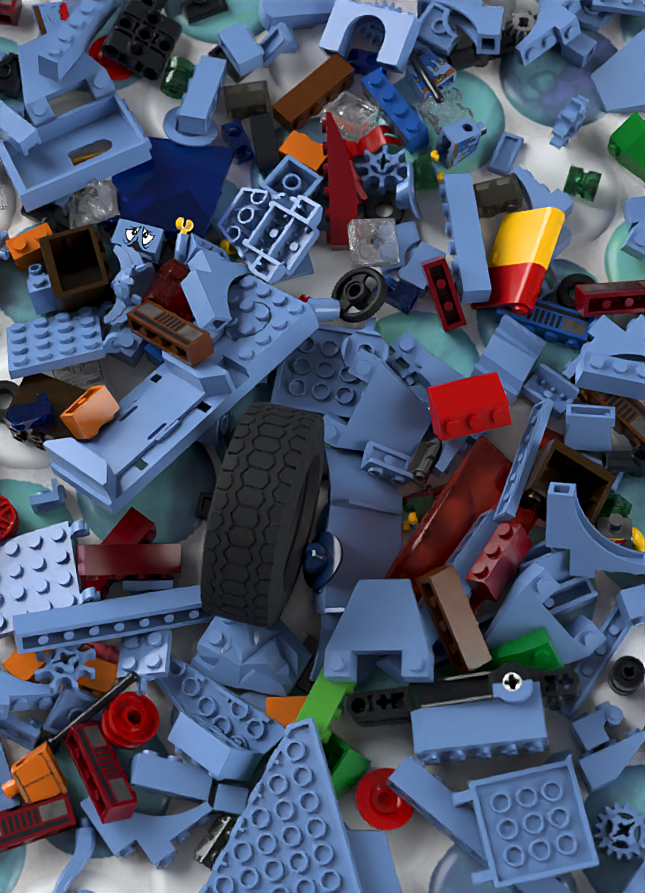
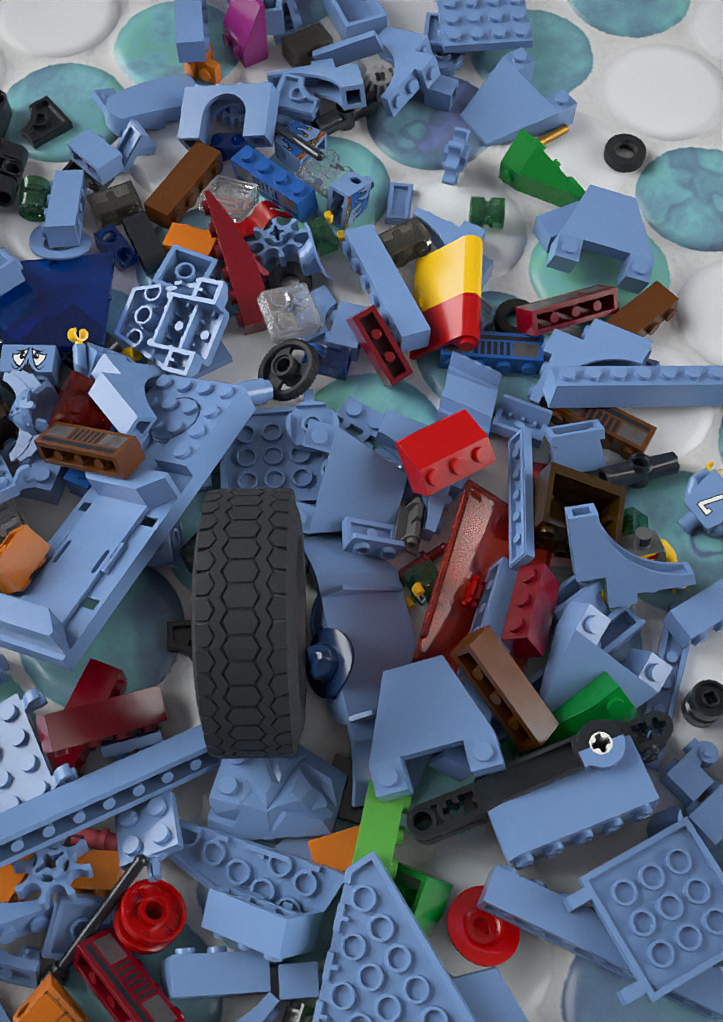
camera: 20 degrees left, 5 degrees down
none -> red piece [462,575,486,610]

